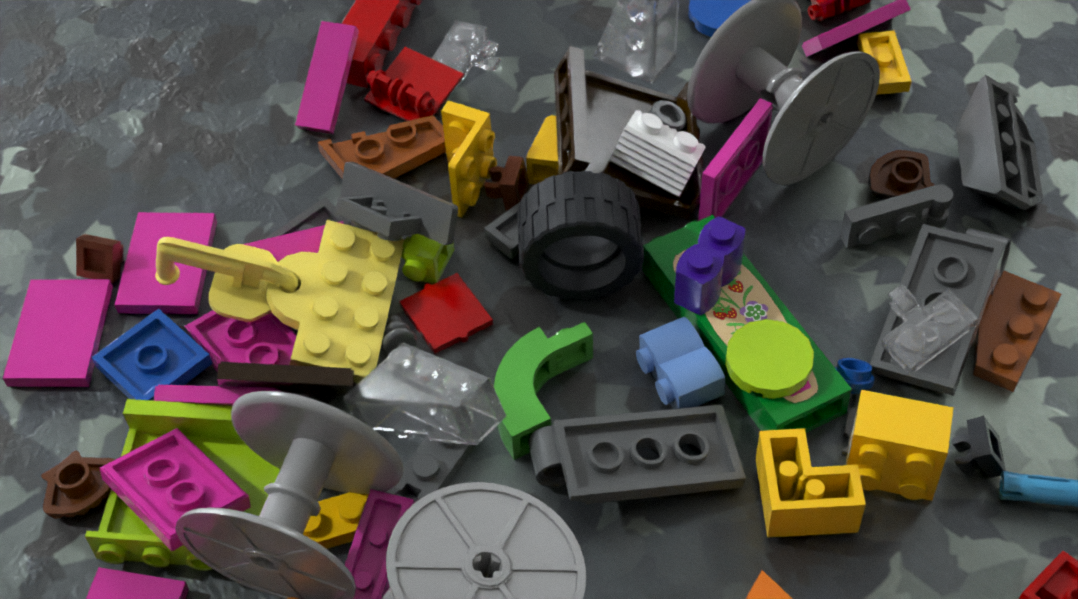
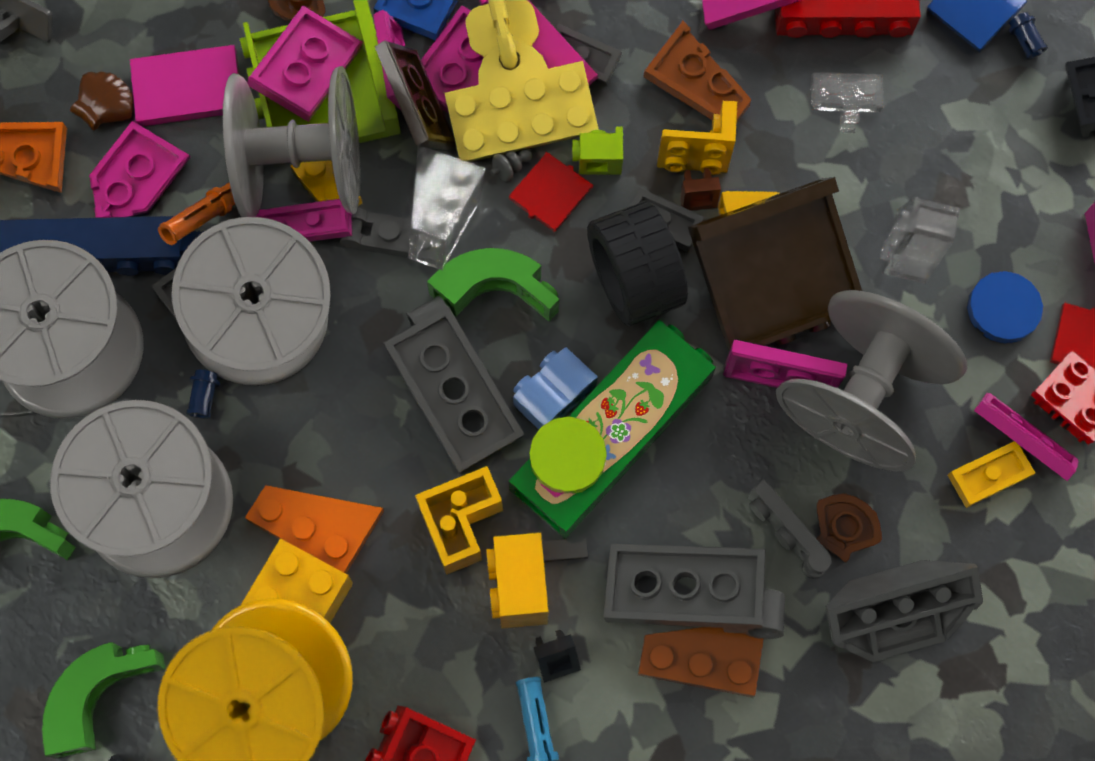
camera: 65 degrees right, 20 degrees up
dark grey bracket [335,162,458,245] -> none
red hinge [364,47,464,121] -> none
white brick [609,110,706,198] -> none
dark grey tile [648,100,687,132] -> none
dark purple brick [674,216,745,315] -> none
blue plate [835,358,875,394] -> none
clear plate [881,284,978,376] -> none

